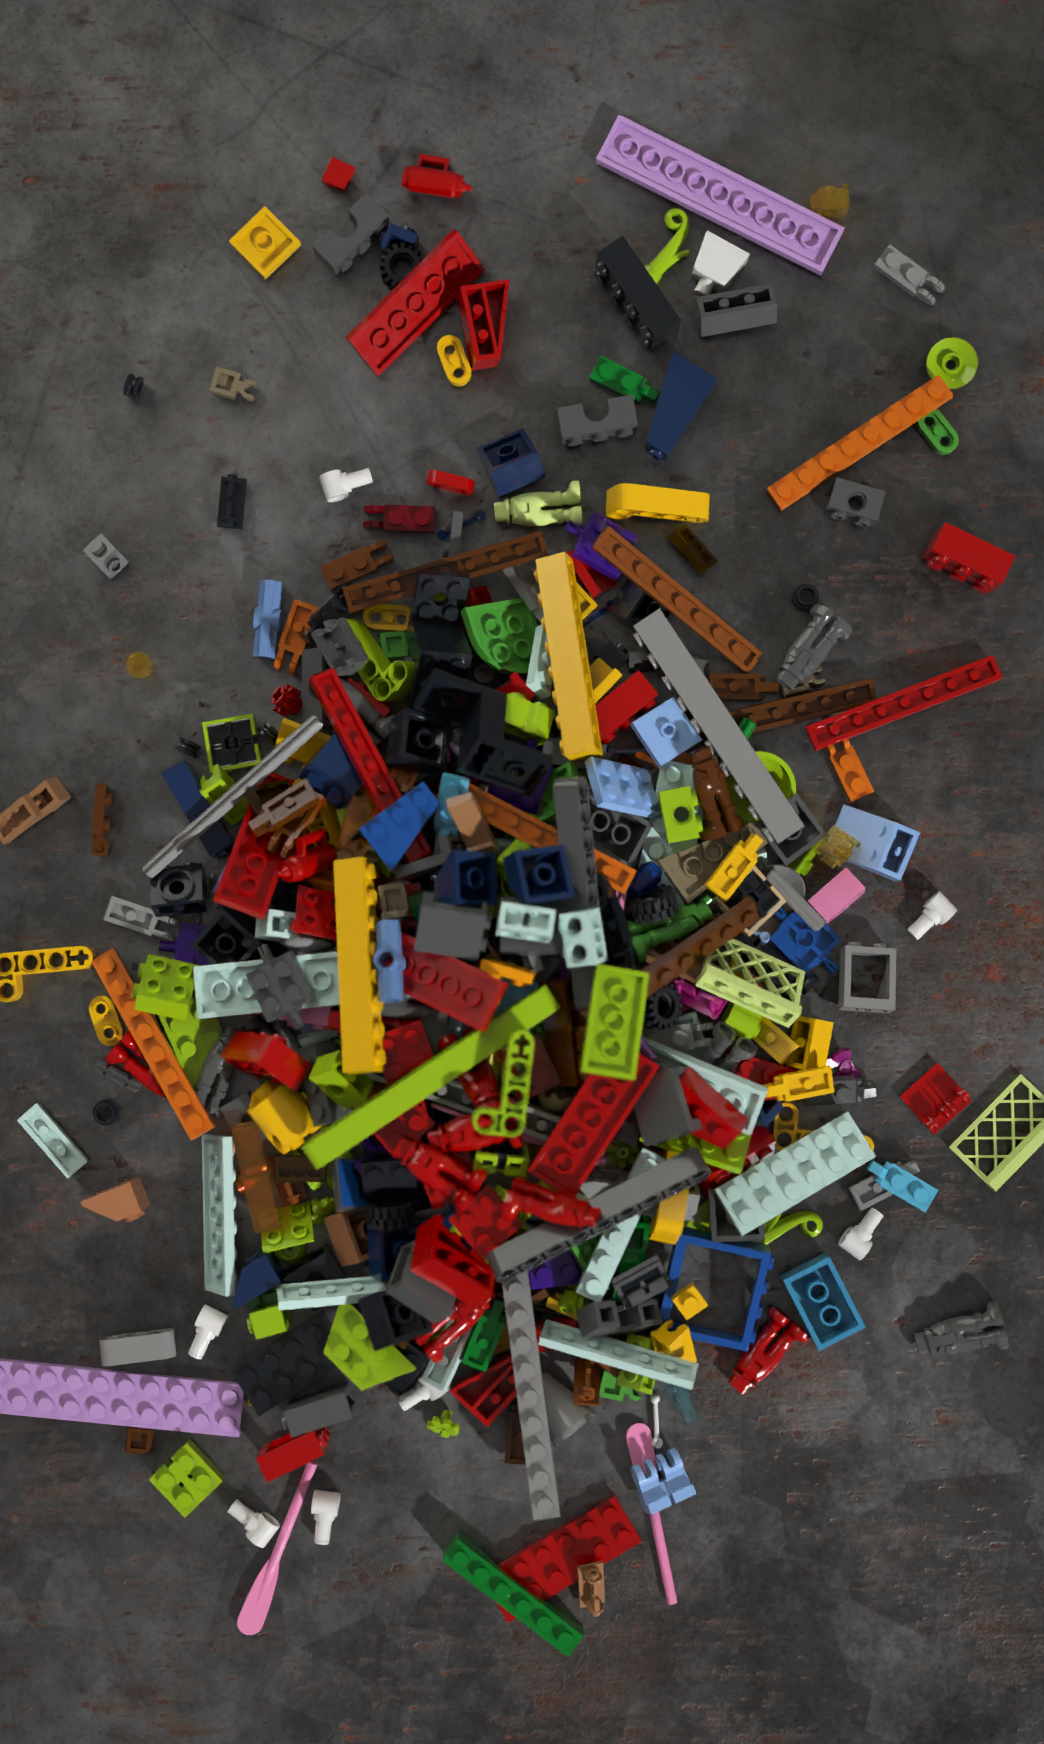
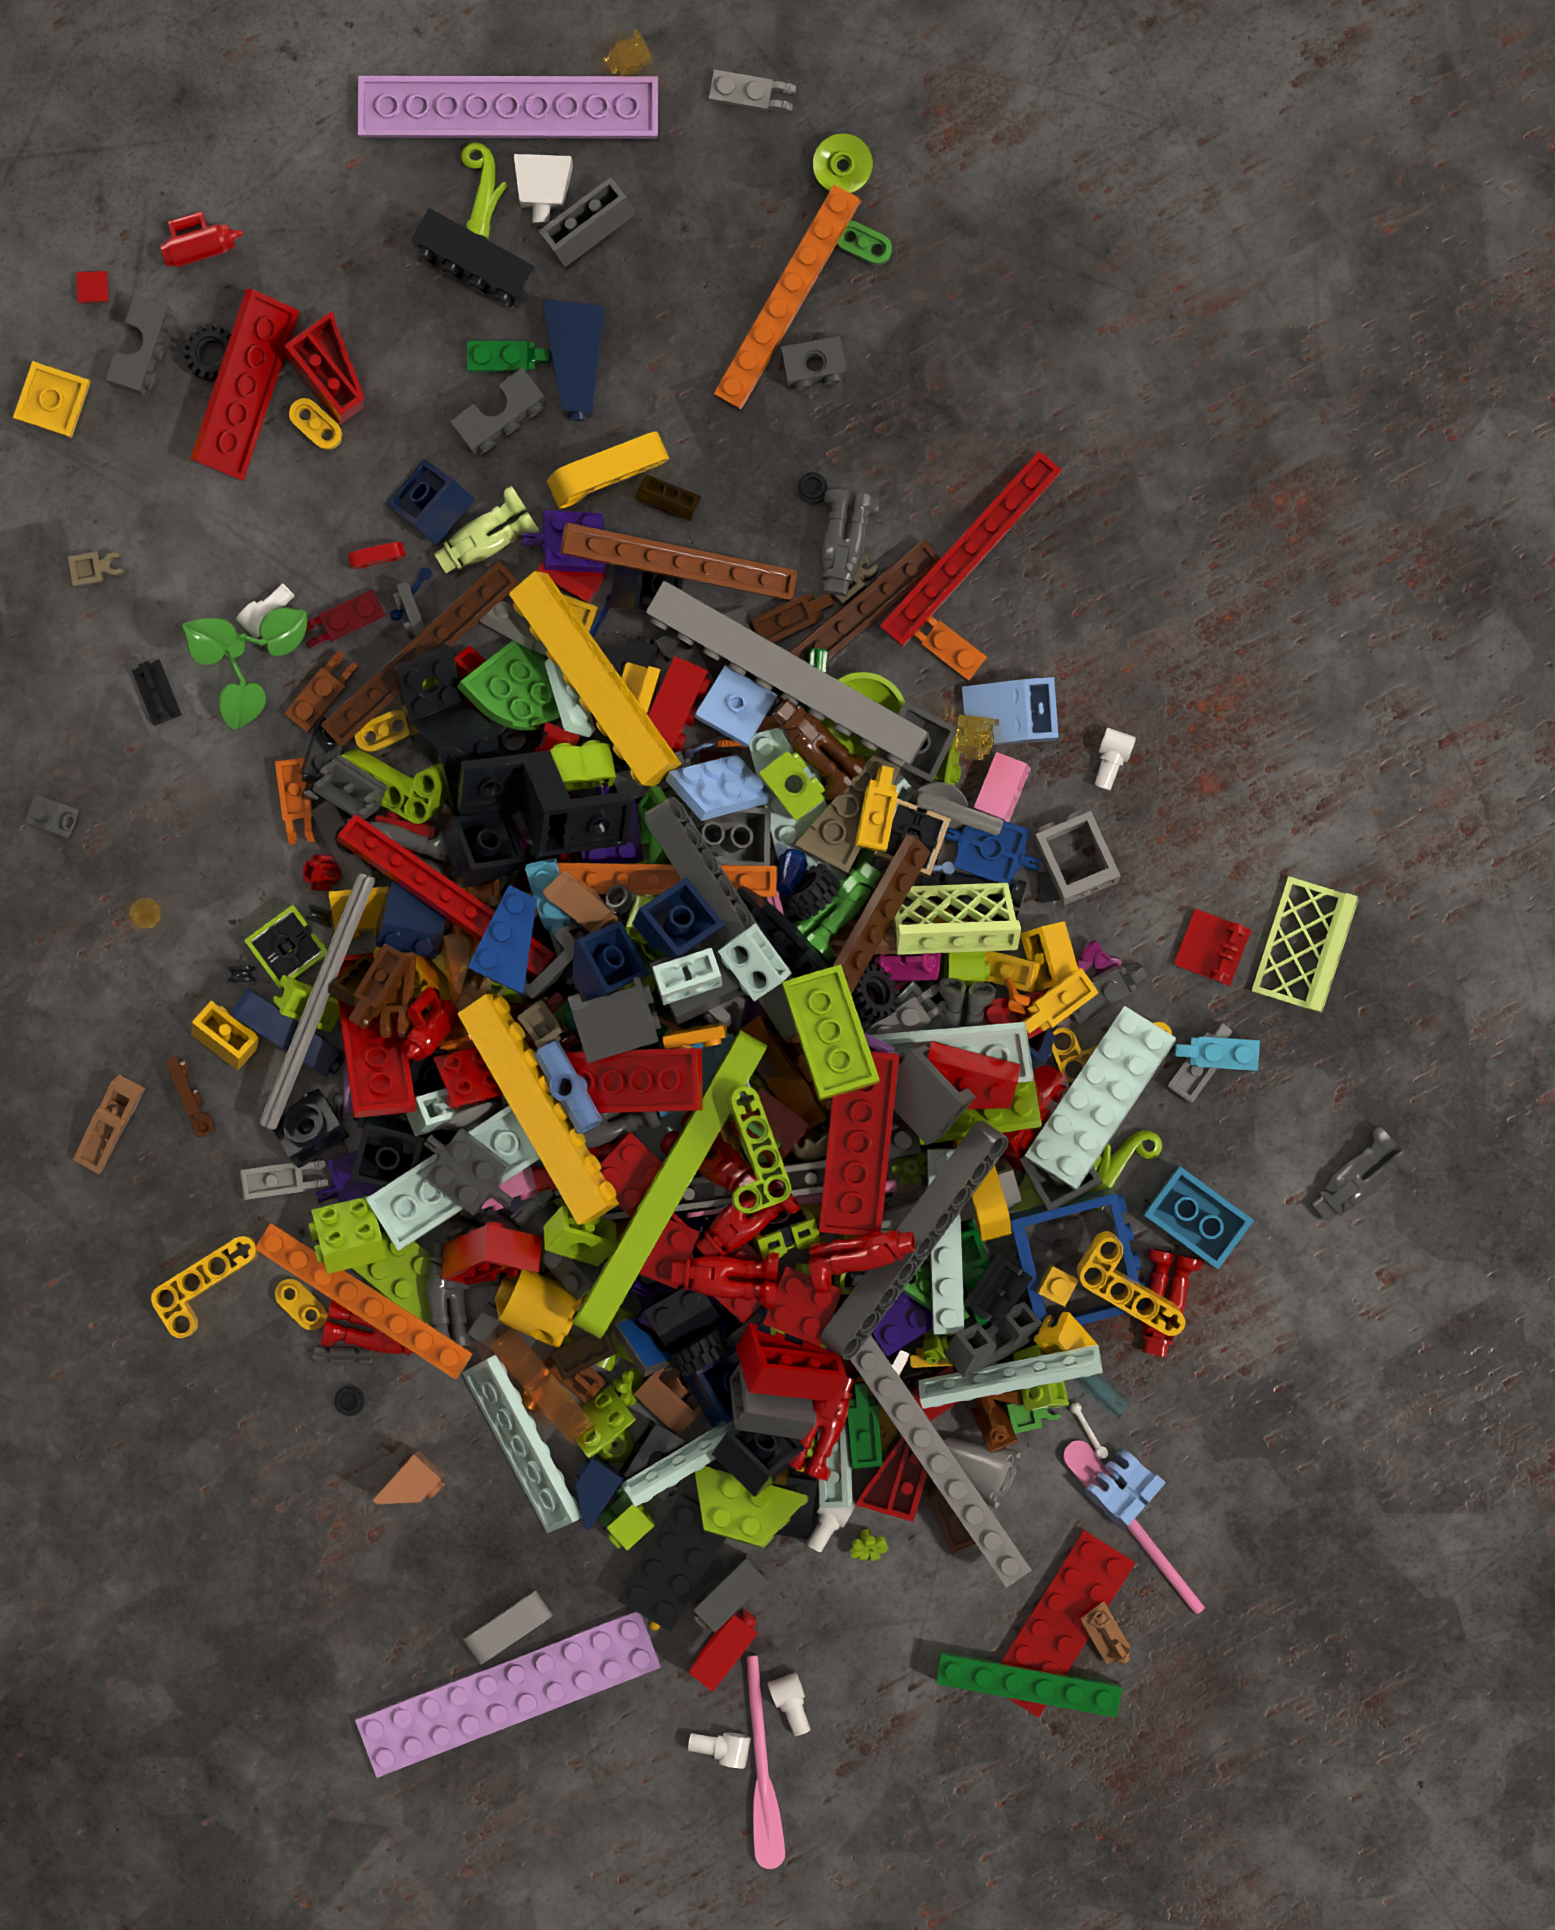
camera: 20 degrees left, 0 degrees up
light aqua plate [17,1102,89,1179] -> none
reddish brown tile [125,1426,155,1455] -> none
lime piece [149,1439,225,1518] -> none
white pin [188,1304,228,1359] -> none
medium blue piece [253,579,283,660] -> none
dark blue bracket [378,223,419,255] -> none
bright green plate [379,631,409,659] -> none
white pin [838,1207,884,1261] -> none
red brick [922,522,1016,594] -> none
none -> bright green plant [182,607,307,730]
none -> yellow brick [191,1001,258,1071]
none -> dark grey plate [605,885,635,914]
none -> orange hand [1004,977,1030,1014]
none -> yellow beam [1077,1231,1185,1336]

